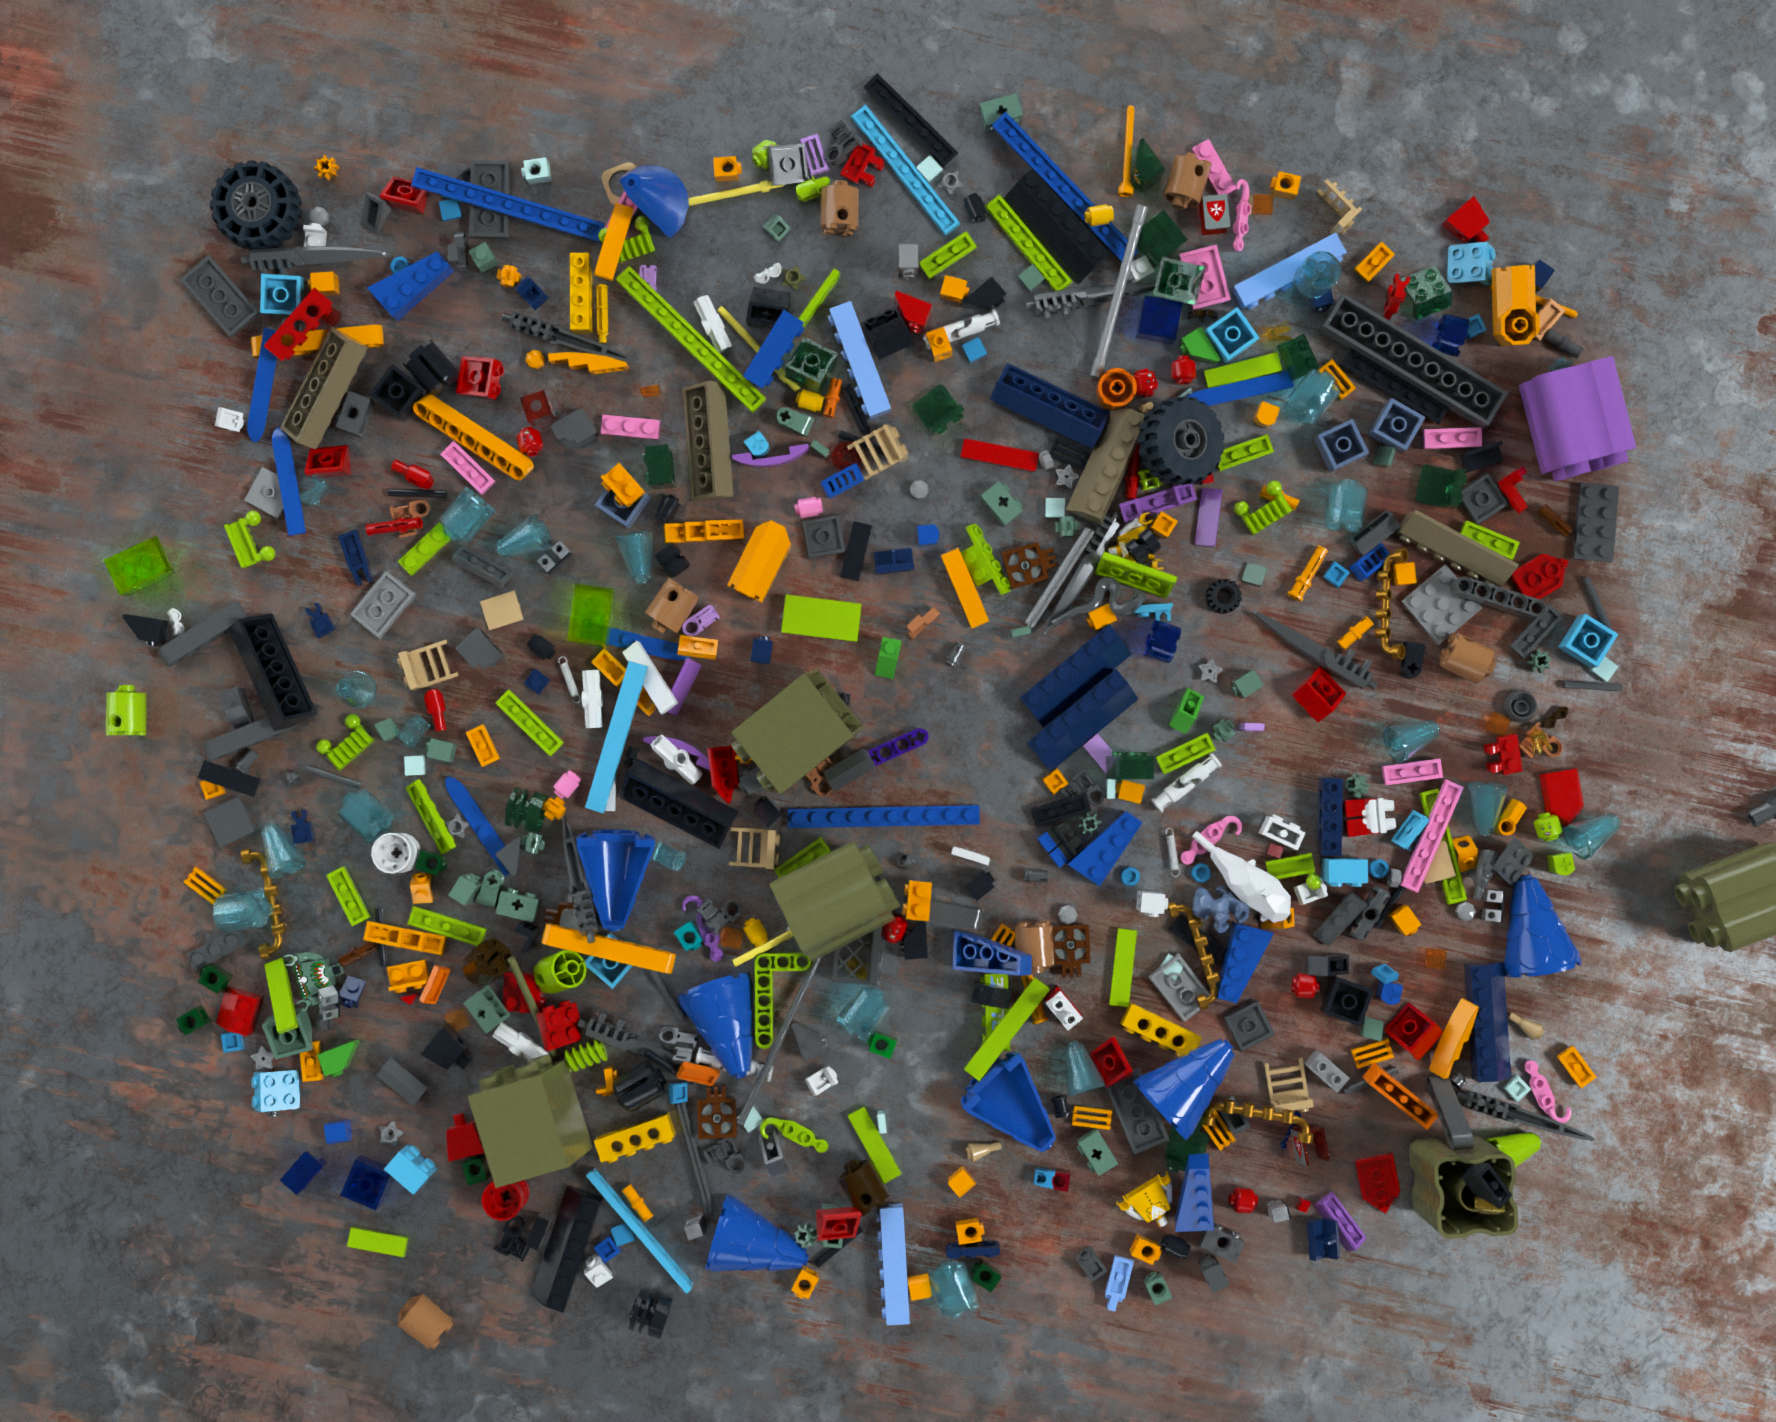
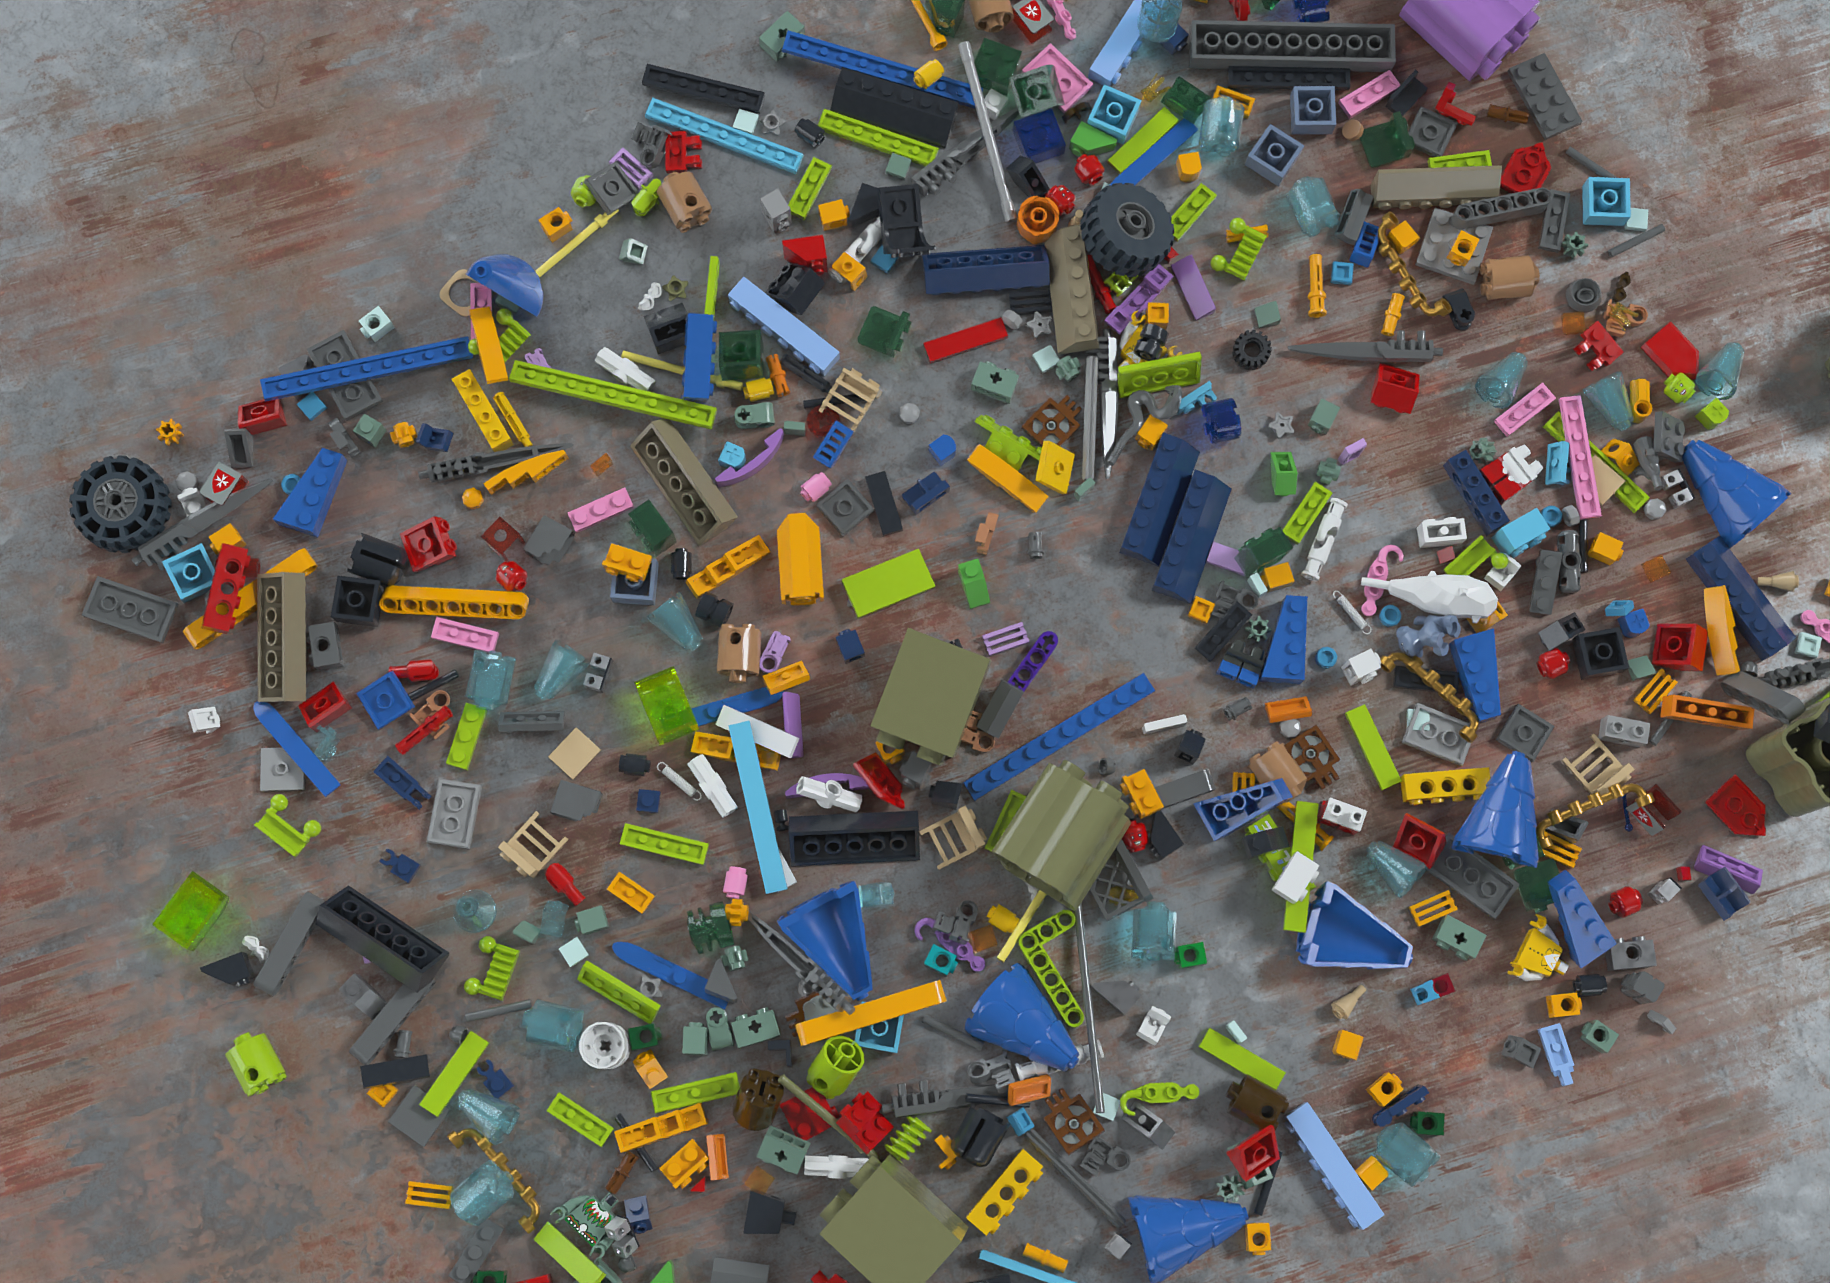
camera: 35 degrees left, 10 degrees down
blue piece [247,328,277,442] -> none
black bush [1051,1094,1072,1118] -> none
sand green slope [1373,446,1396,468] -> none
none -> piece [199,461,249,506]
none -> blue tile [356,671,415,730]
none -> lime tile [419,1031,490,1117]
none -> black bracket [877,184,936,258]
none -> lavender tile [982,622,1029,656]
none -> black slope [1006,155,1050,198]
none -> yellow plate [1035,441,1075,494]
none -> orange tile [1265,696,1312,723]
none -> white brick [1272,851,1319,904]
none -> medium nougat tile [1342,119,1364,141]
none -> light orange brick [1447,230,1480,267]
none -> light grey tile [1647,1010,1677,1034]

